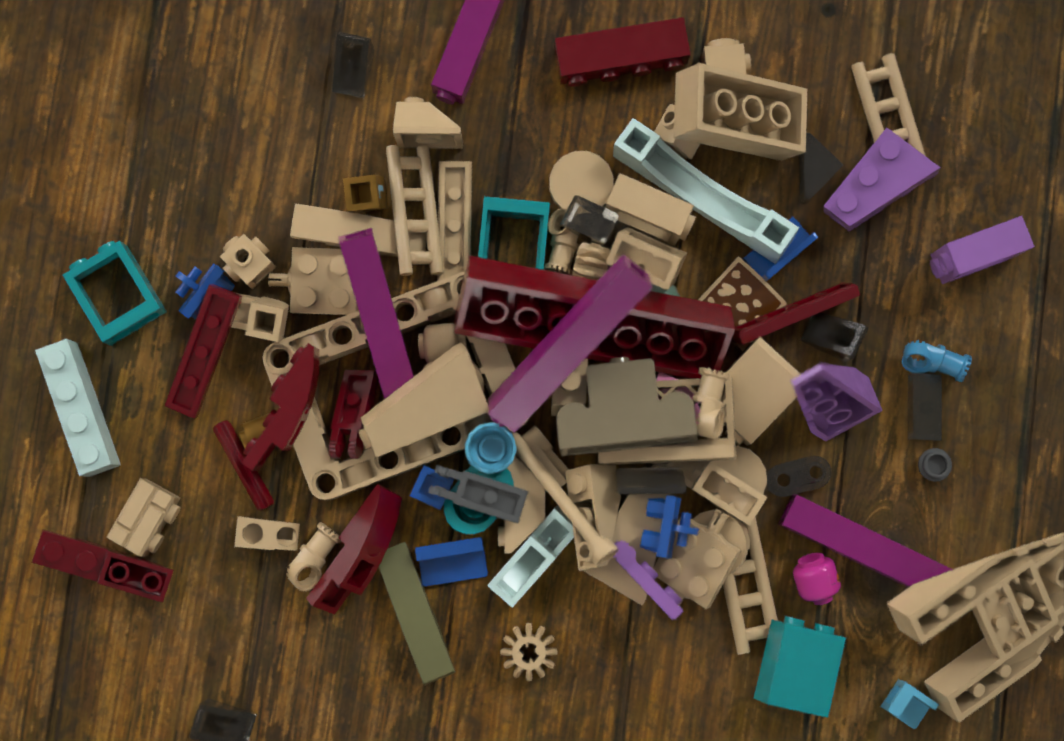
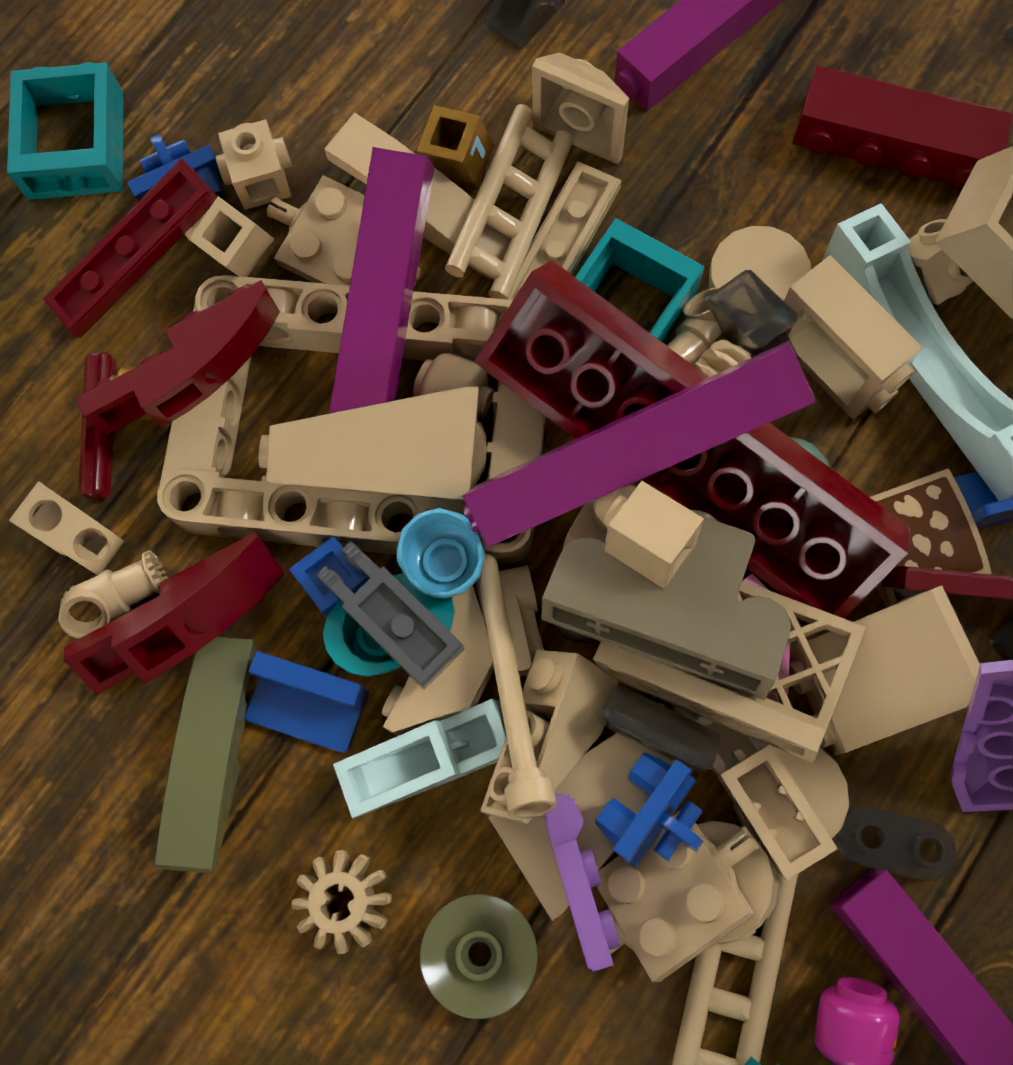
camera: 35 degrees right, 10 degrees down
dark red hinge [328,370,379,459] -> none
tan window [605,227,687,290] -> none
tan connector [692,368,730,439] -> none
none -> olive dish [420,894,538,1019]
none -> tan brick [603,481,704,589]

